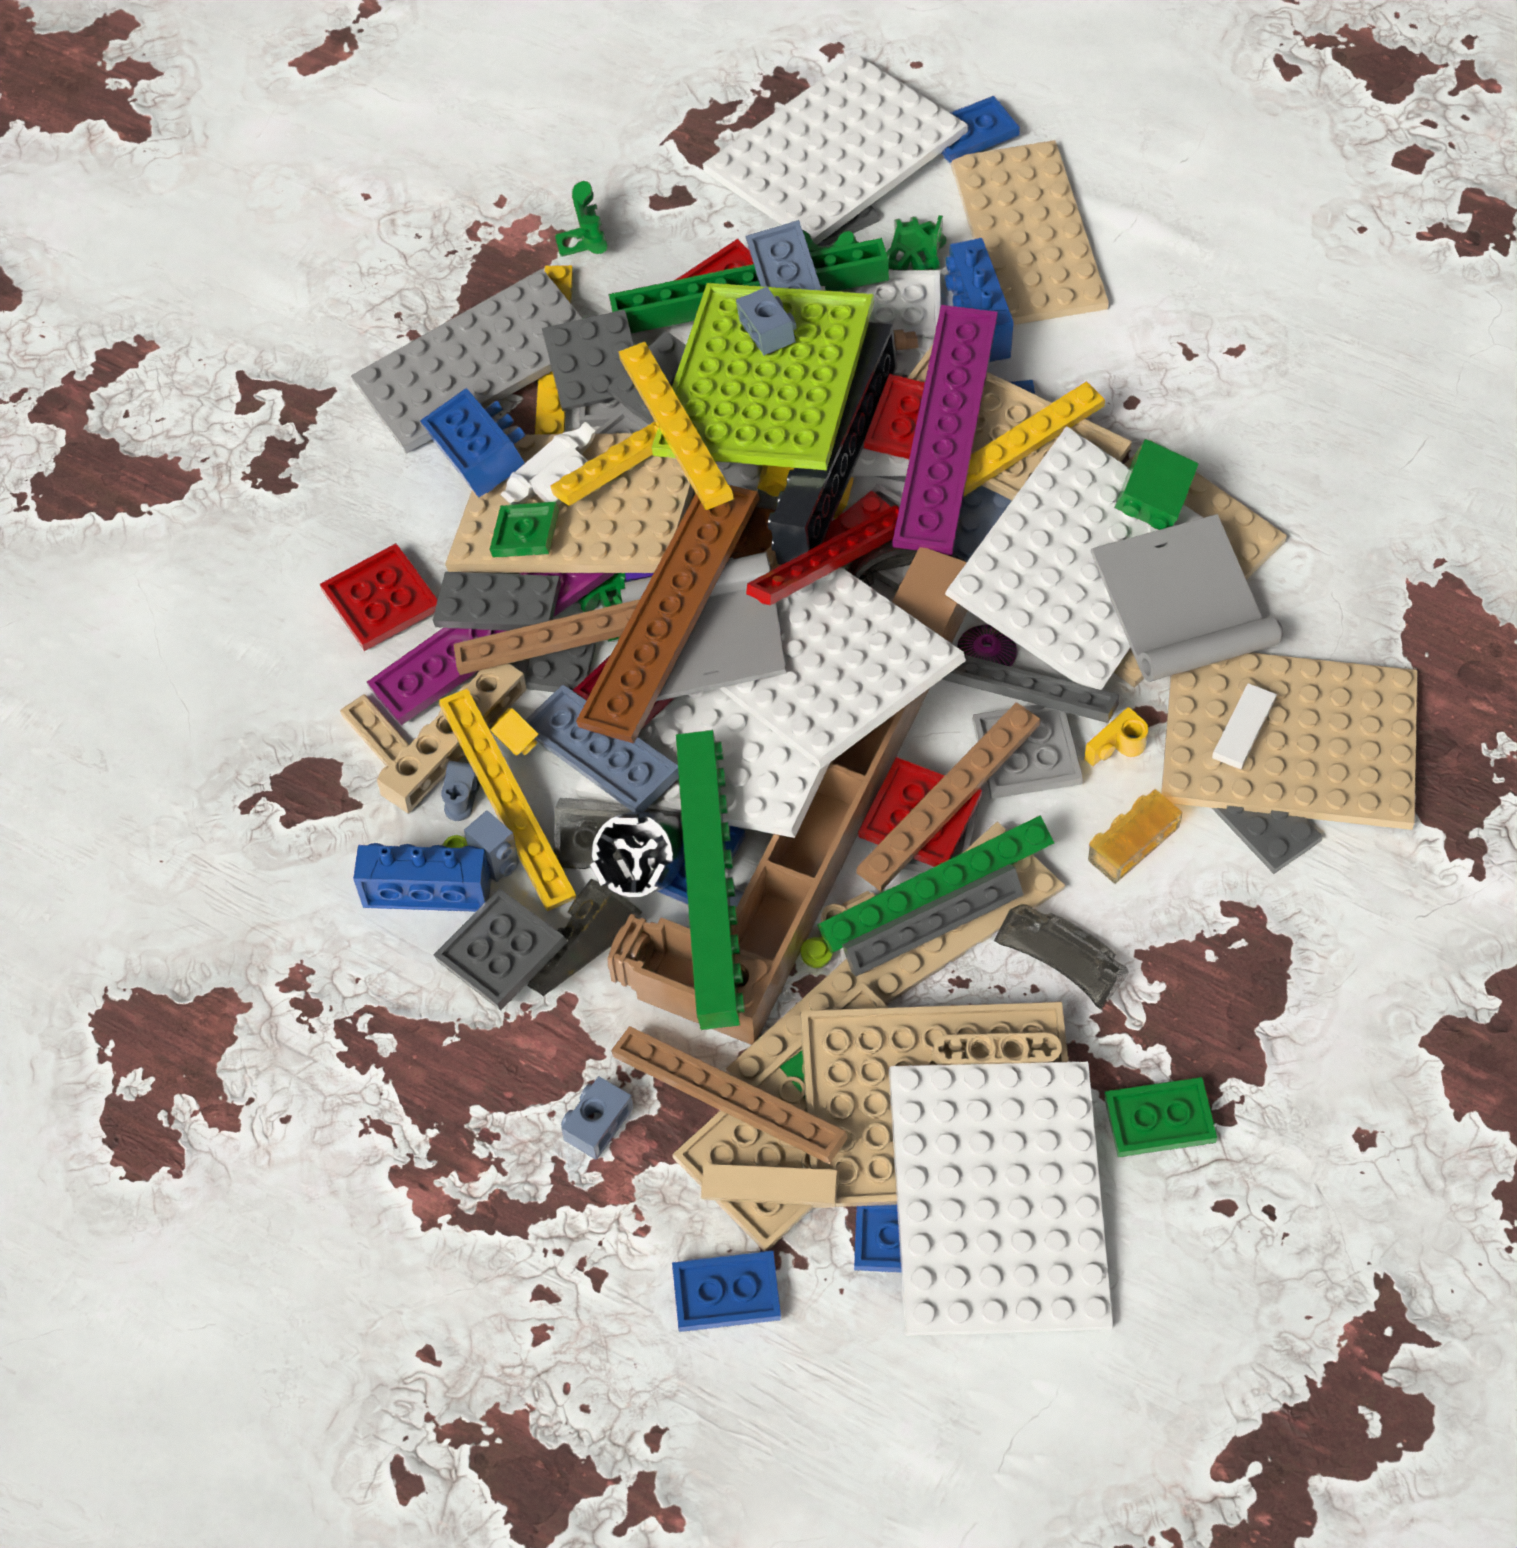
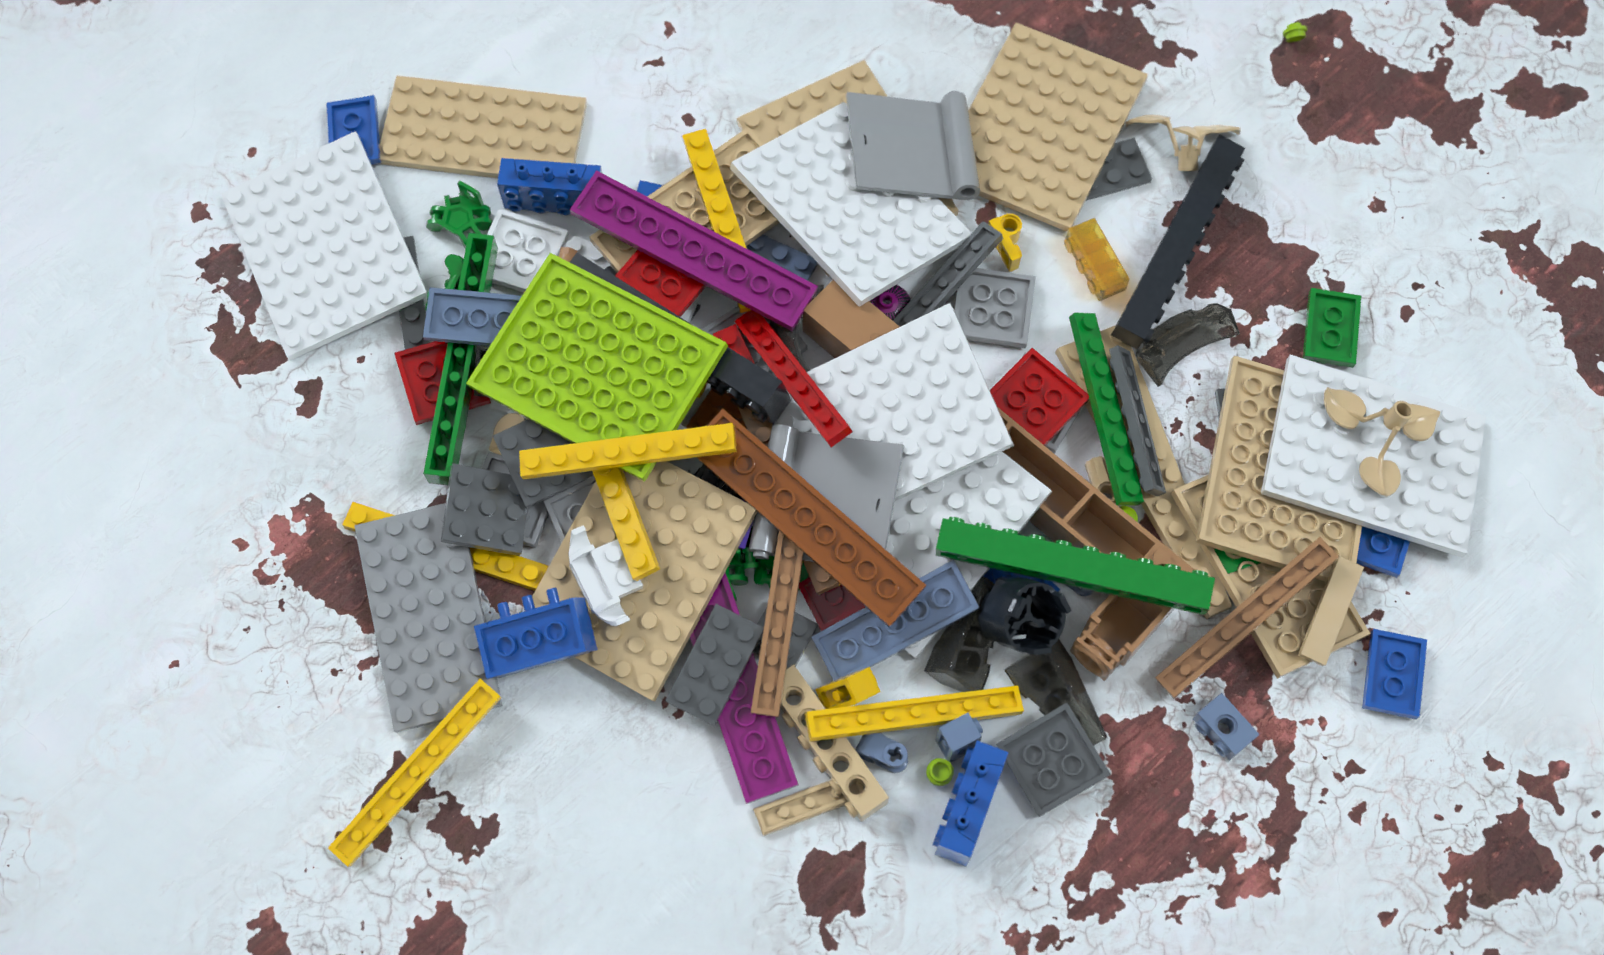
camera: 75 degrees left, 10 degrees up
red plate [320,543,438,651] -> none
green plate [489,502,559,558] -> none
green piece [555,181,607,257] -> none
sand blue brick [736,287,796,355] -> none
medium nougat plate [857,702,1041,892] -> none
tan beam [931,1033,1062,1065] -> none
green brick [1114,439,1199,530] -> none
white tile [1212,683,1277,769] -> none
none -> yellow plate [328,678,502,867]
none -> black brick [1111,134,1245,350]
none -> tan plant [1125,115,1241,171]
none -> tan plant [1324,387,1440,496]

